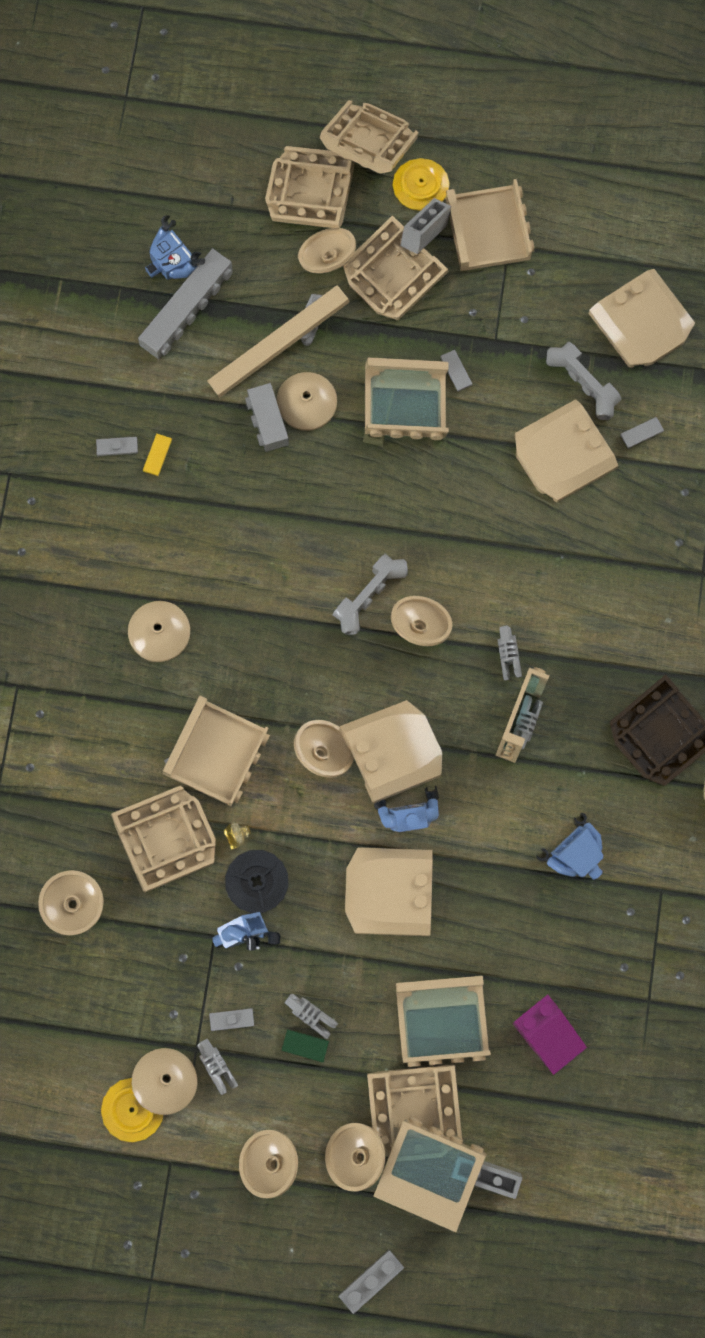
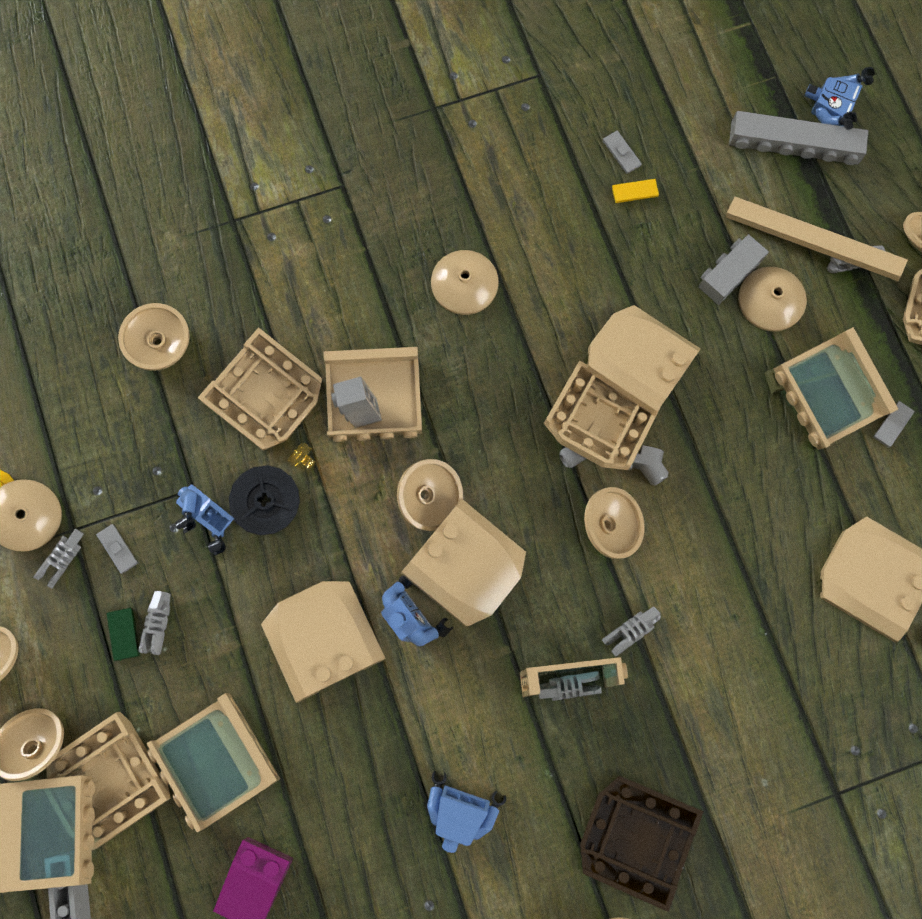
camera: 60 degrees right, 0 degrees up
none -> light grey brick [331,377,382,428]
none -> tan wedge [544,361,661,470]
none -> tan wedge [586,305,700,416]

